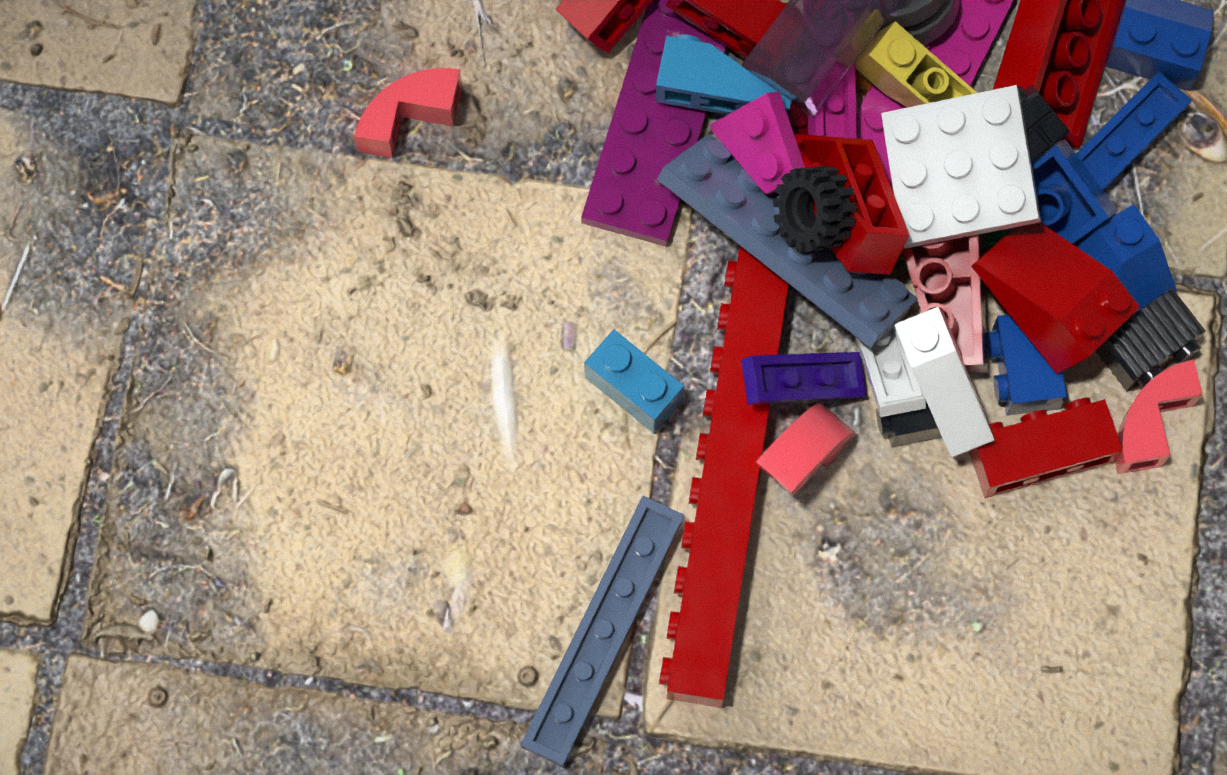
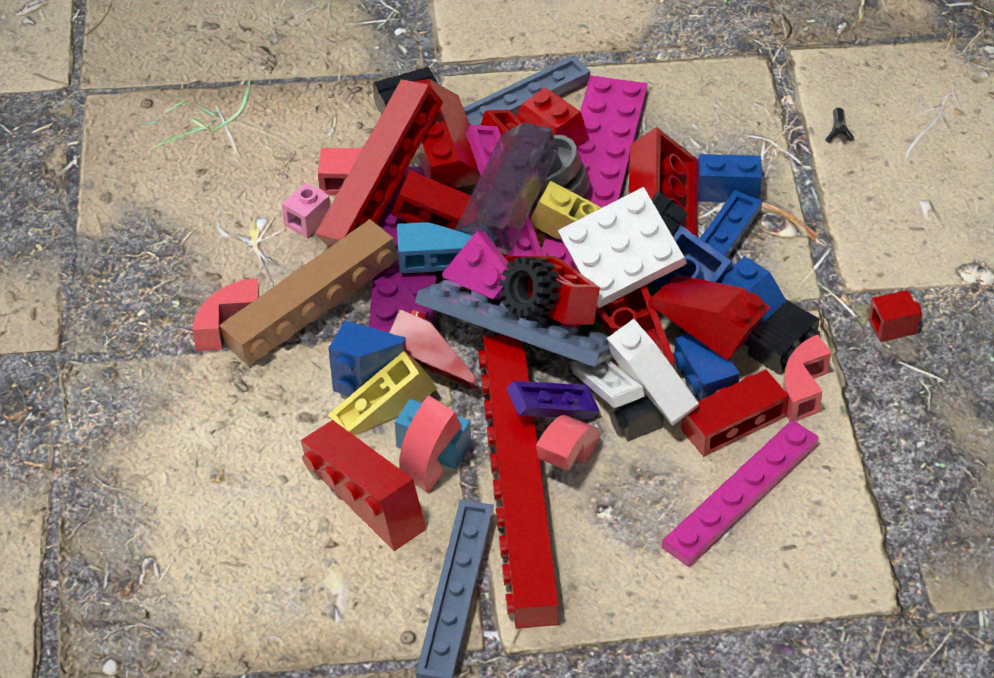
camera: 15 degrees left, 25 degrees down
none -> medium nougat brick [219,219,399,366]
none -> red wedge [300,420,427,551]
none -> blue slope [328,320,407,397]
none -> light yellow slope [328,351,437,436]
none -> slope [389,309,479,390]
none -> coral brick [399,395,462,493]
none -> dark pink plate [662,419,819,567]

